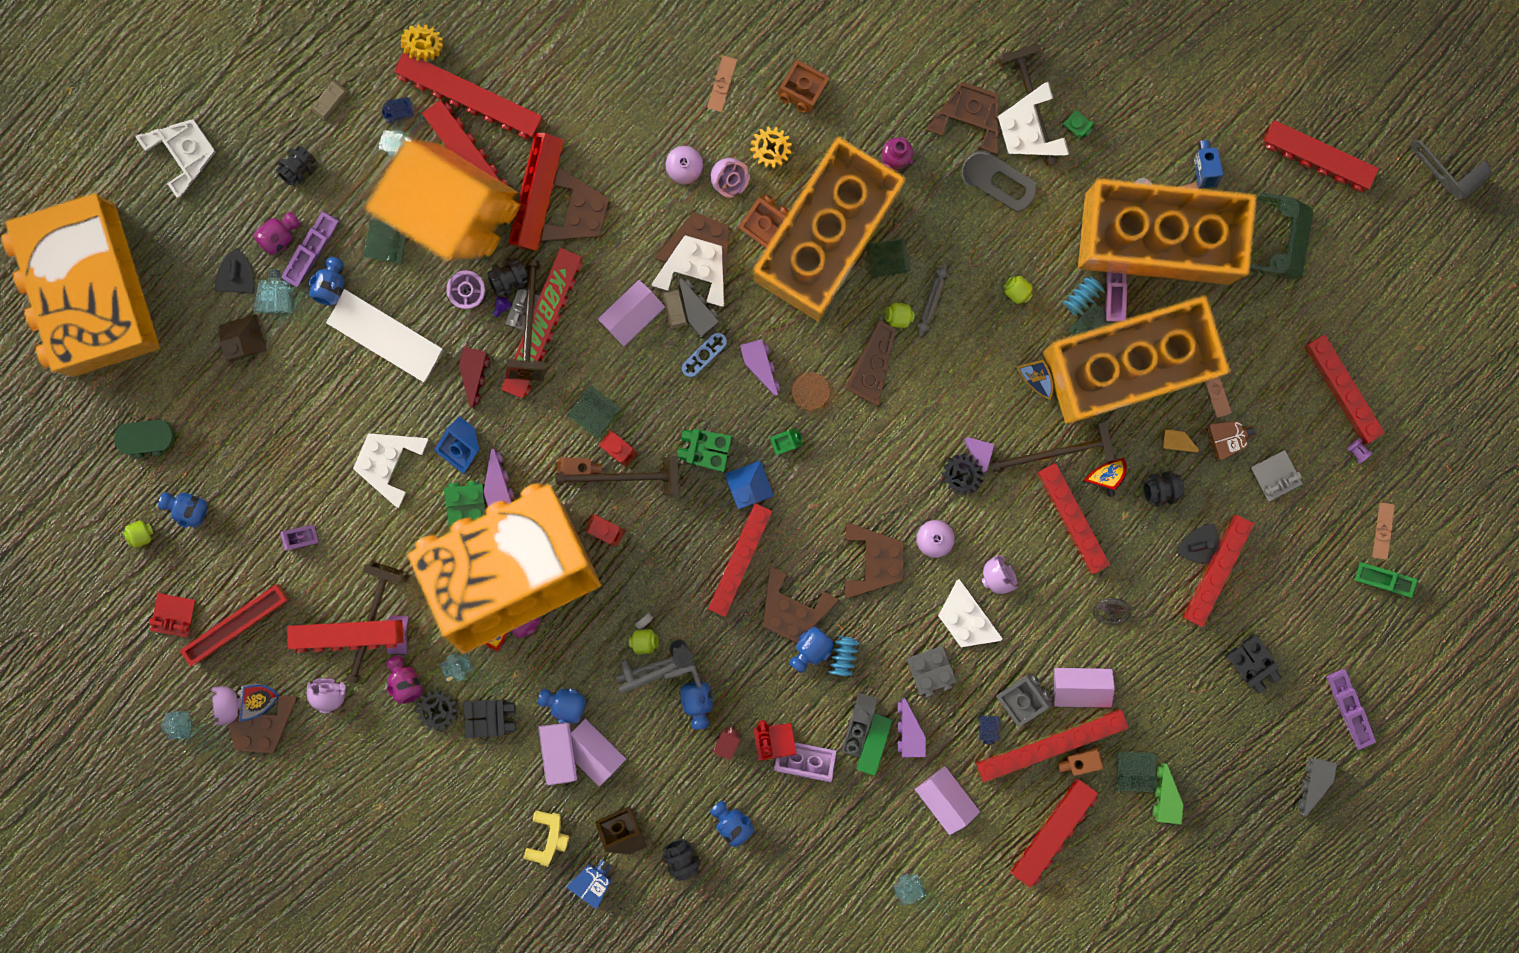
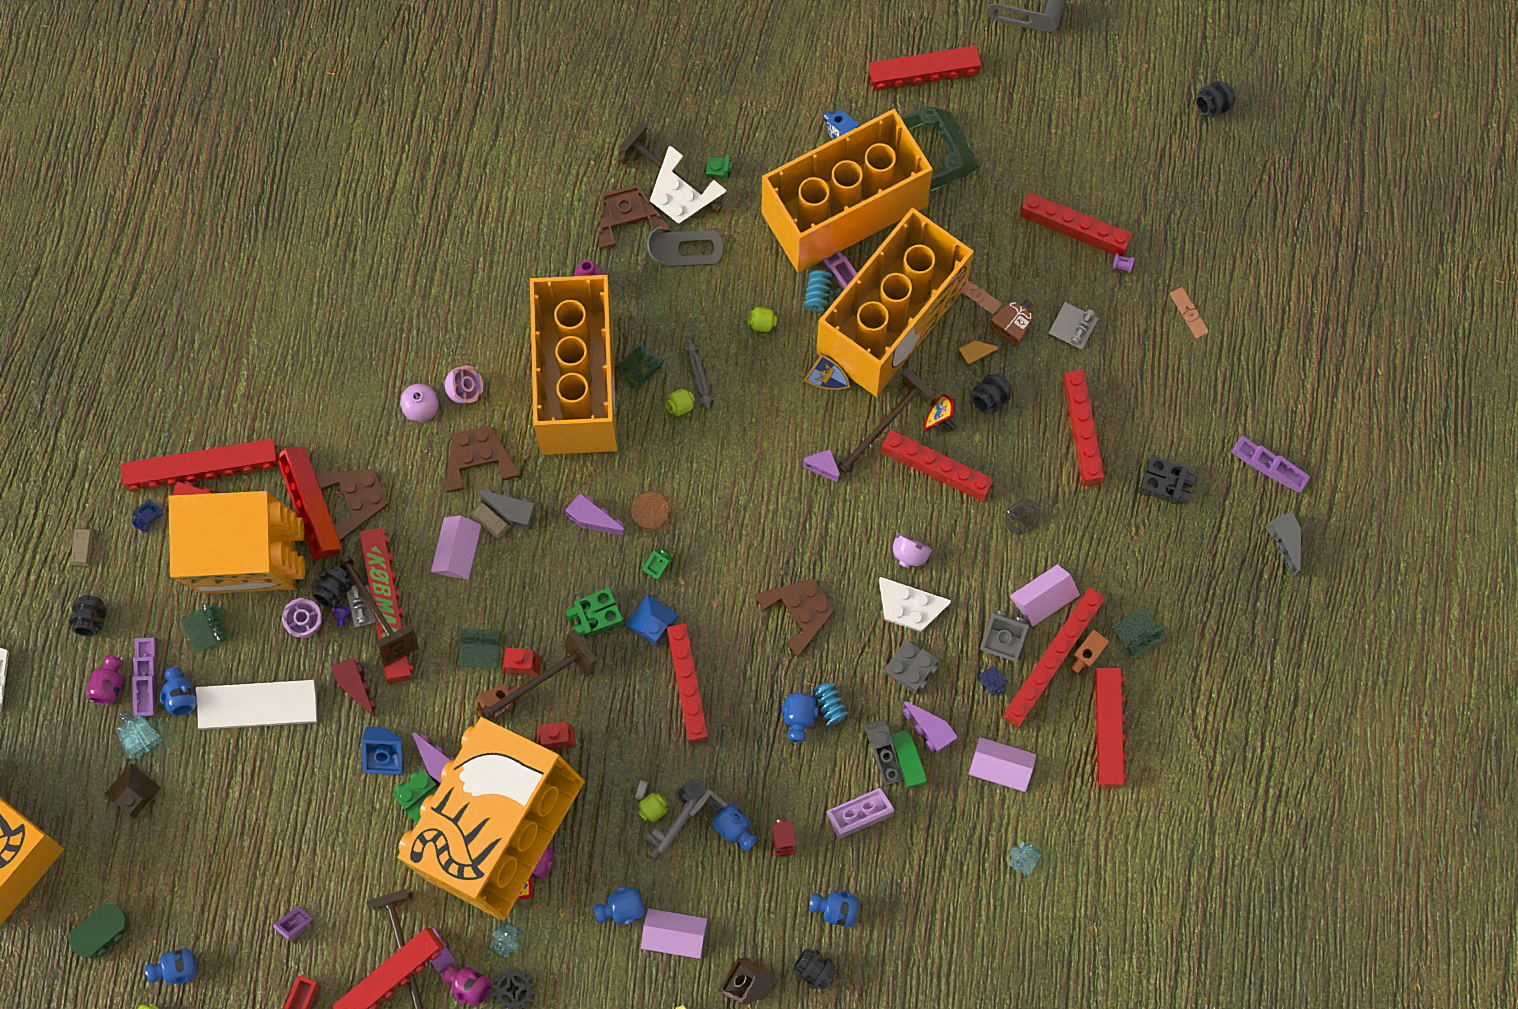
camera: 35 degrees left, 15 degrees down
black shield [215,248,254,293] -> none
white wing [353,434,429,508] -> none
clear light blue brick [378,129,411,158] -> none
yellow gear [401,24,443,62] -> none
black hips [464,700,517,738] -> none
lavender slope [538,723,577,785] -> none
white wing [652,235,724,307] -> none
medium blue beam [682,333,727,377] -> none
nougat piece [707,55,737,112] -> none
dark orange plate [738,194,791,248] -> none
yellow gear [750,126,792,169] -> none
red hinge [753,720,796,761] -> none
reddish brown wing [763,567,838,643] -> none
dark orange plate [777,59,830,113] -> none
reddish brown wing [844,320,896,406] -> none
lavender cylinder [916,520,955,558] -> none
black gear [942,453,984,495] -> none
bright green slope [1153,762,1183,824] -> none
black shield [1177,523,1220,563] -> none
green slope [1355,562,1418,599] -> none

